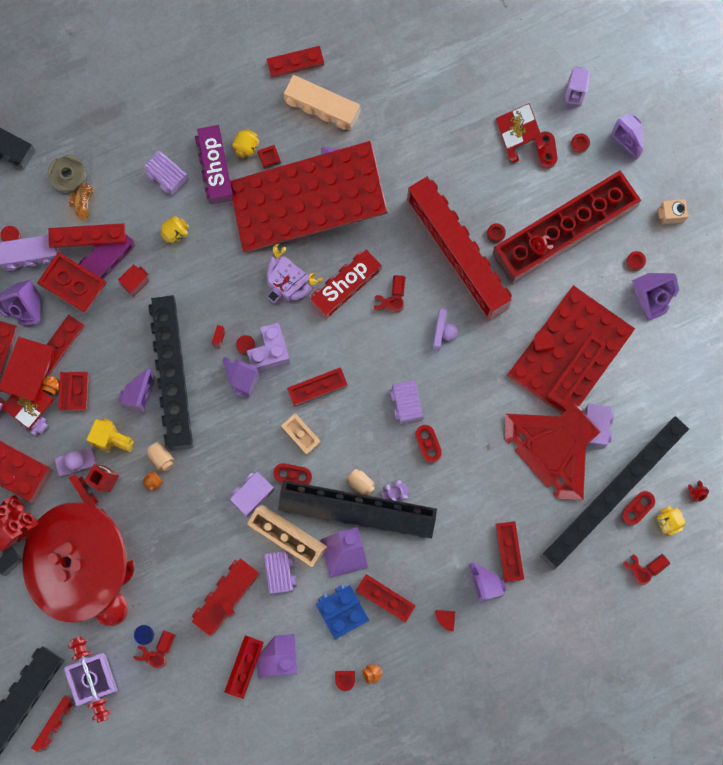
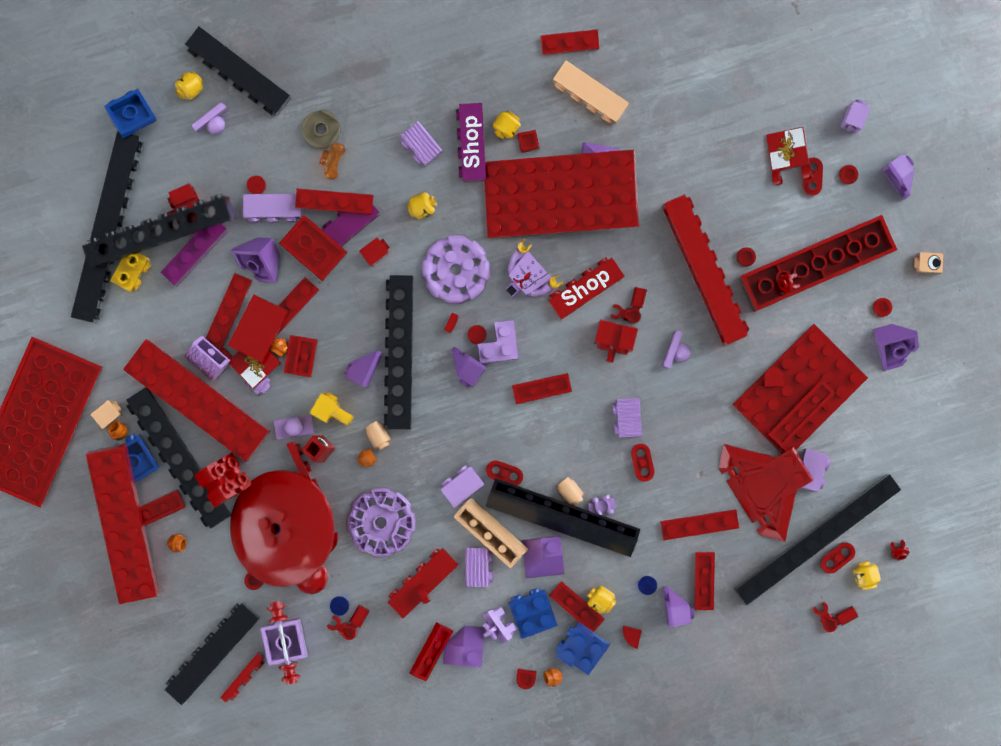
camera: 15 degrees right, 10 degrees up
light nougat plate [281,413,321,455] -> none
none -> red tile [244,573,264,590]
none -> lavender plate [346,488,416,557]
none -> lavender plate [421,235,490,304]
none -> lavender hips [482,607,517,643]
none -> blue plate [555,622,610,675]
none -> yellow head [587,586,616,614]
none -> red brick [594,319,638,363]
none -> clear blue tile [638,576,657,595]
none -> red plate [660,509,739,540]

